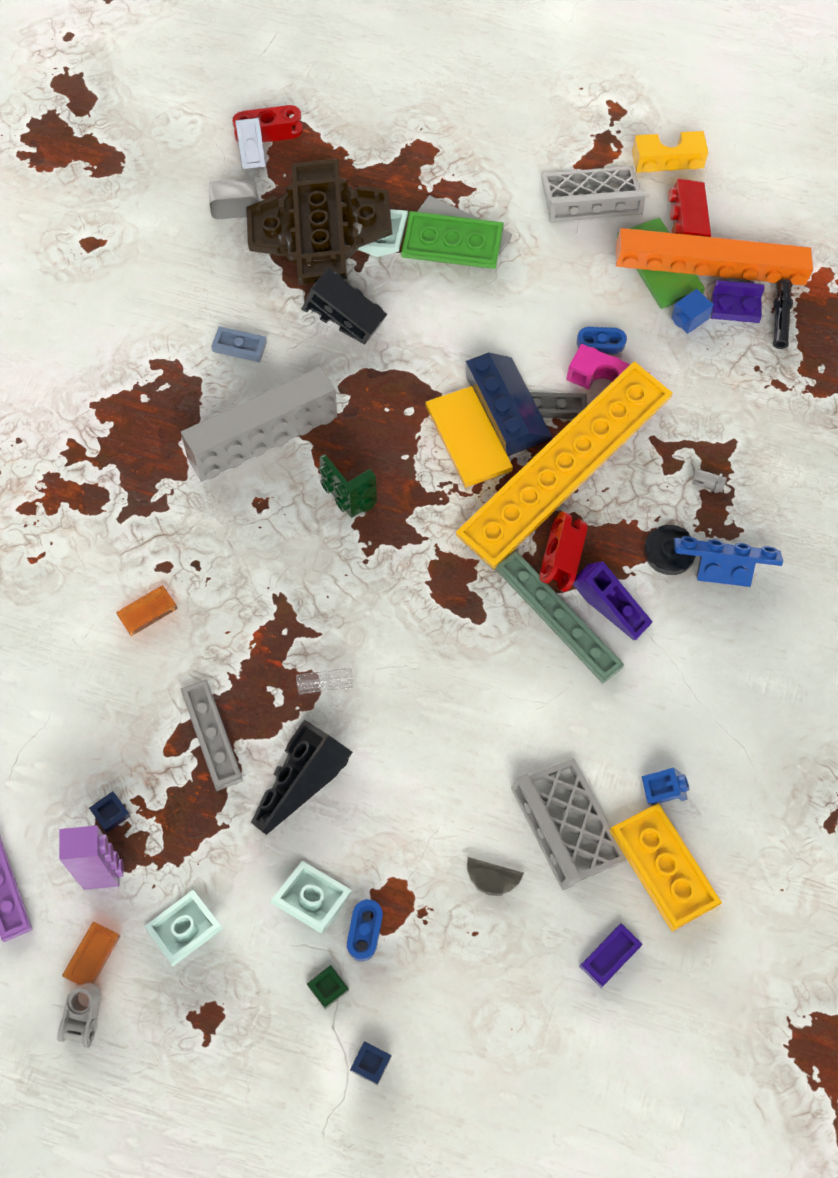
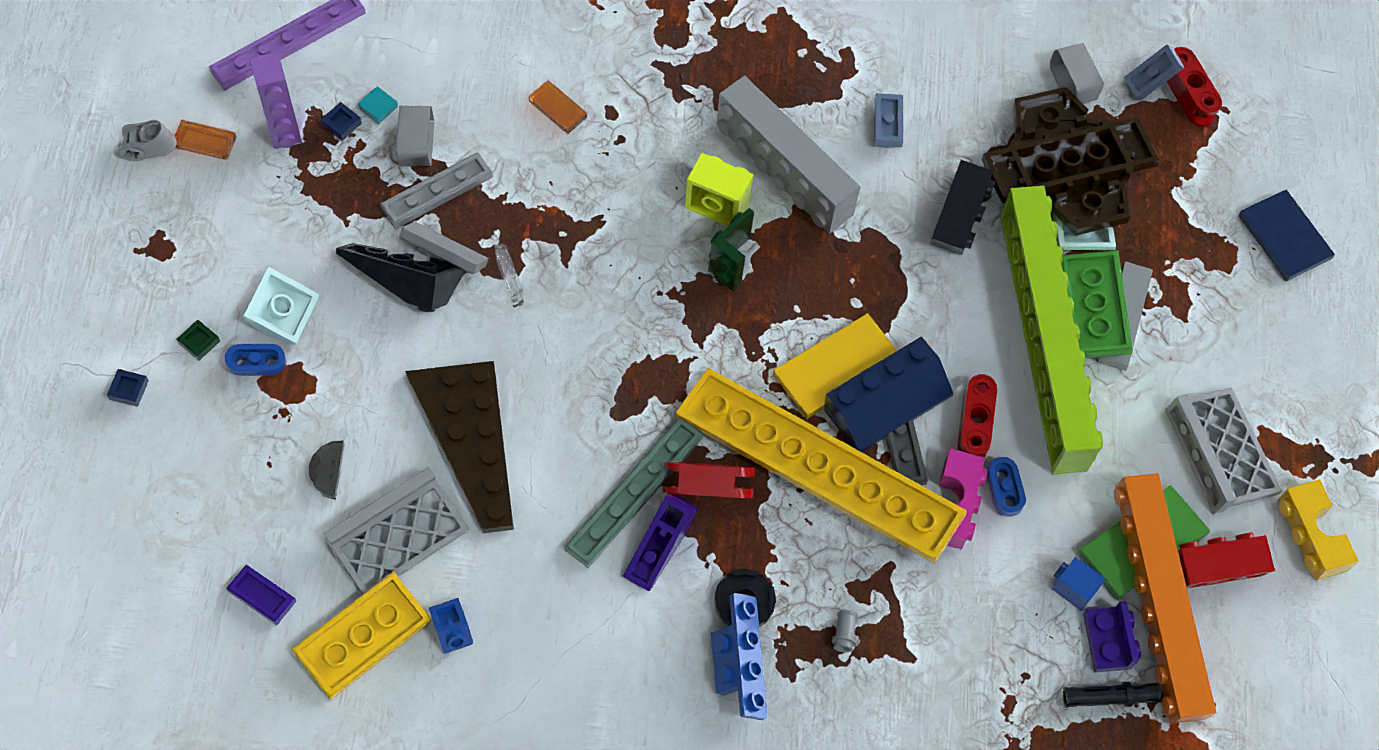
camera: 75 degrees right, 0 degrees up
light aqua slope [144,890,223,966] -> none
none -> teal tile [358,86,398,124]
none -> light grey piece [396,105,434,166]
none -> light grey tile [399,222,489,274]
none -> dark brown wing [405,361,514,534]
none -> neon yellow brick [685,153,754,226]
none -> red piece [957,374,997,457]
none -> lime brick [1000,186,1103,475]
none -> dark blue tile [1238,189,1335,281]

